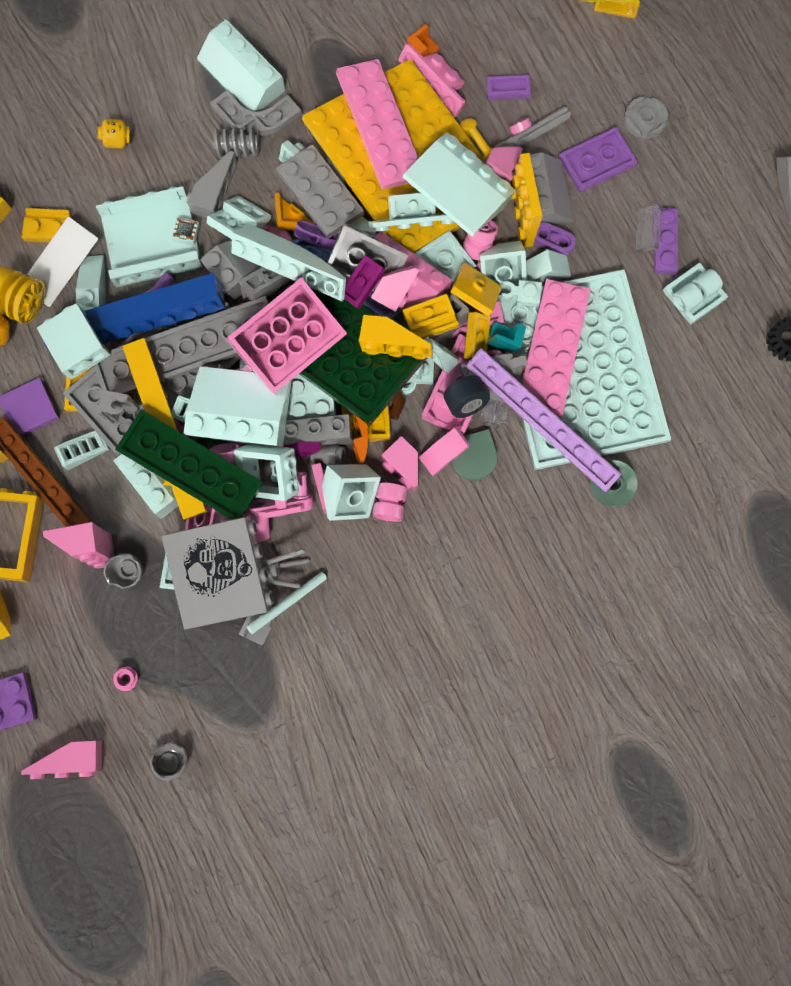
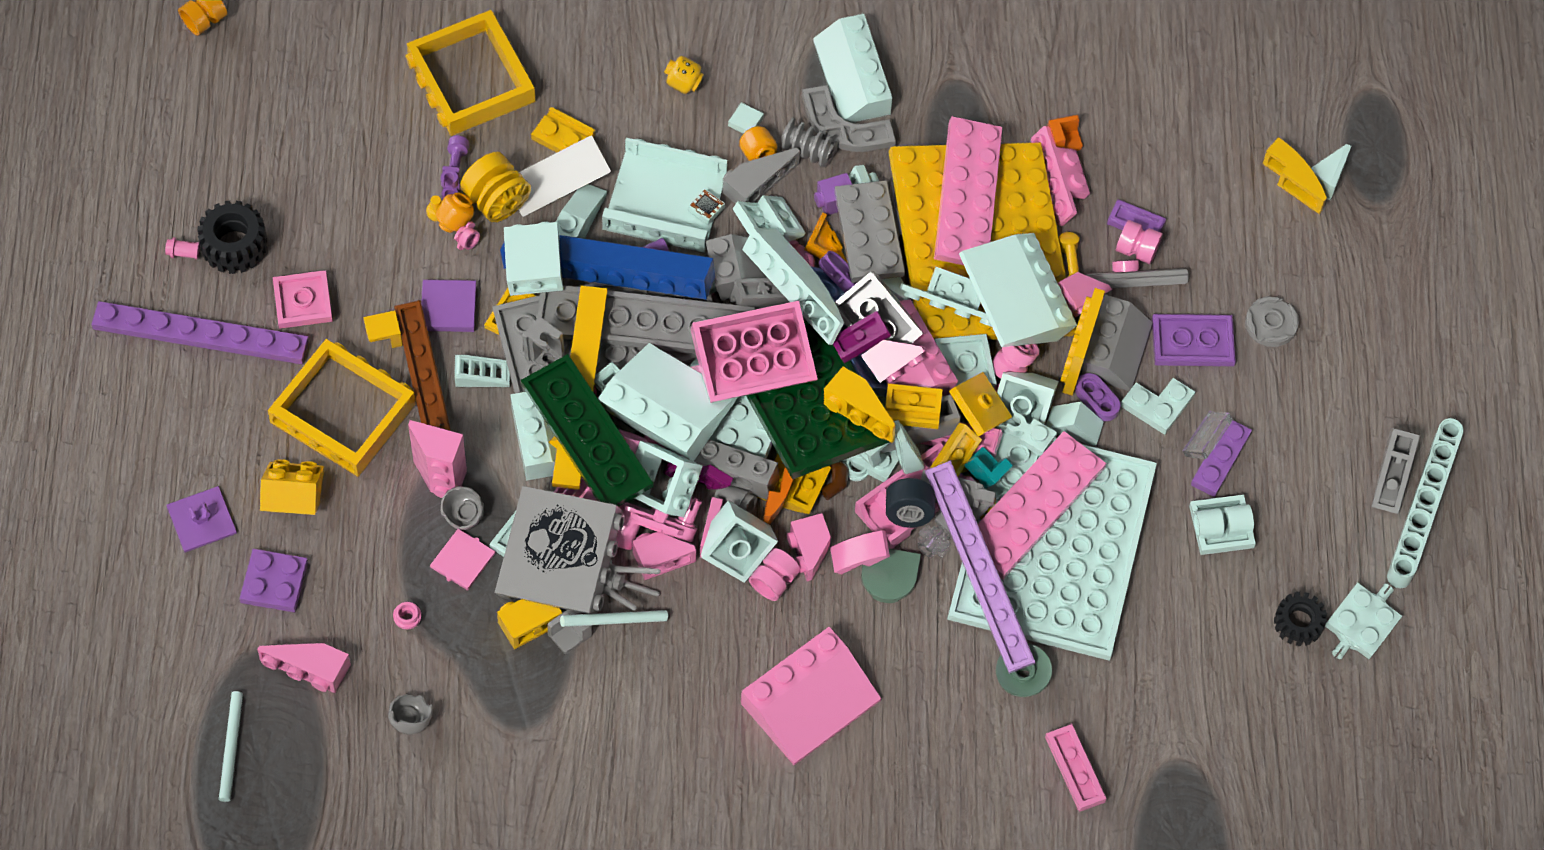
camera: 20 degrees right, 15 degrees down
none -> light aqua bar [219,691,243,802]
none -> bright pink piece [430,529,496,590]
none -> bright pink plate [454,222,480,250]
none -> yellow slope [497,599,562,650]
none -> bright pink slope [632,532,696,580]
none -> light aqua tile [728,103,764,134]
none -> light orange head [739,126,778,161]
none -> bright pink slope [741,627,881,765]
none -> medium lavender brick [814,173,852,216]
none -> bright pink plate [1045,724,1106,812]
none -> bright pink wheel [1116,220,1163,264]
none -> light aqua plate [1120,378,1195,435]

